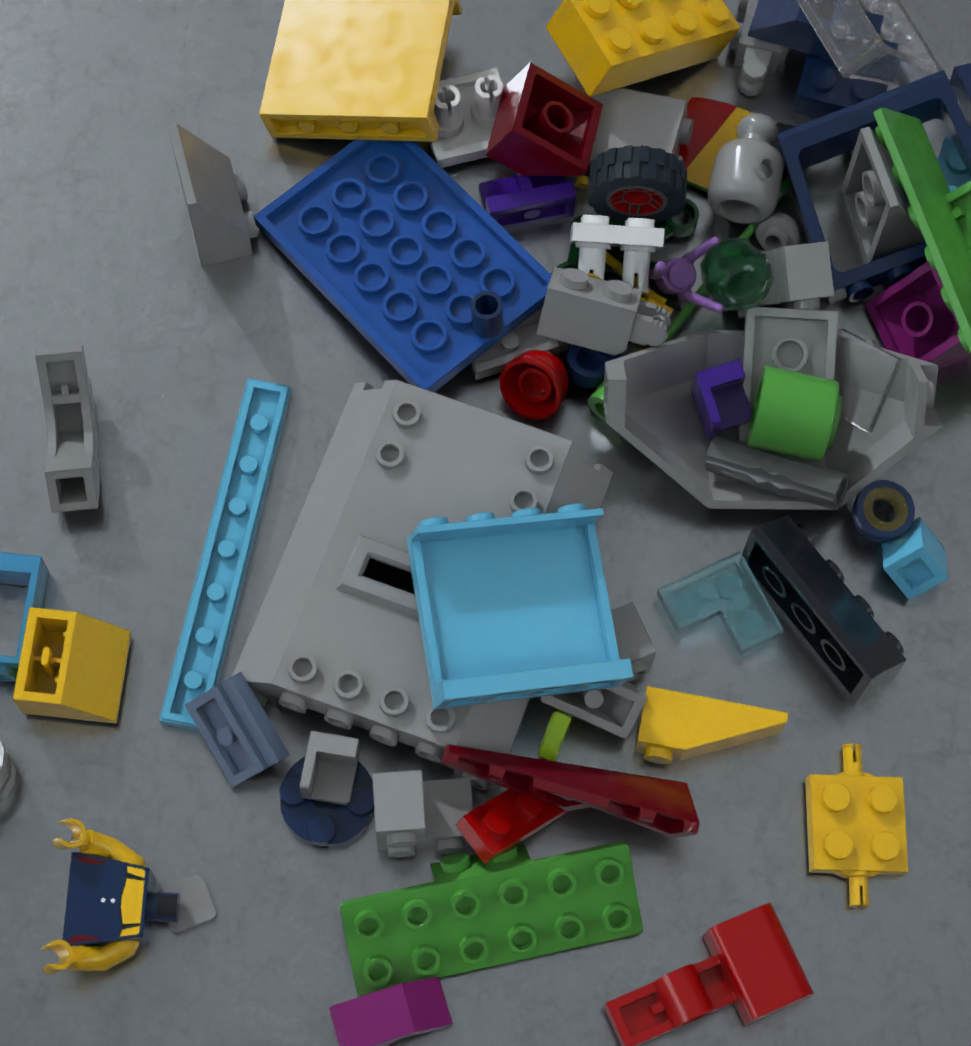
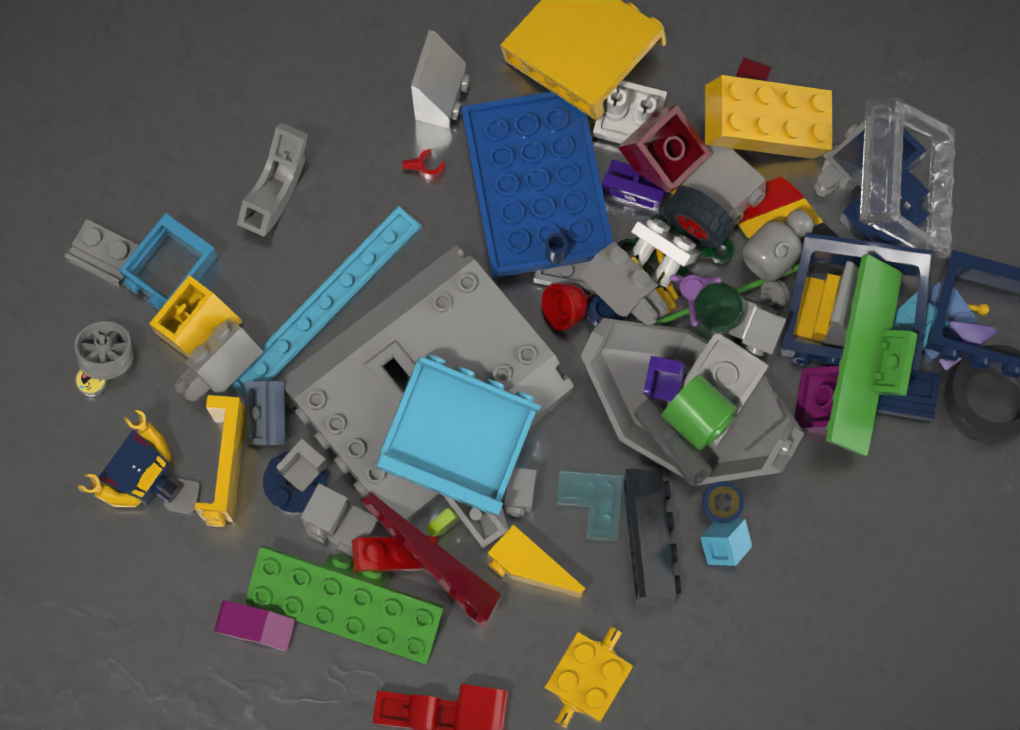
camera: 35 degrees right, 5 degrees up
none -> light grey hinge [174,319,263,402]
none -> yellow panel [194,395,245,527]
none -> red piece [402,149,446,180]
none -> yellow panel [796,273,840,343]

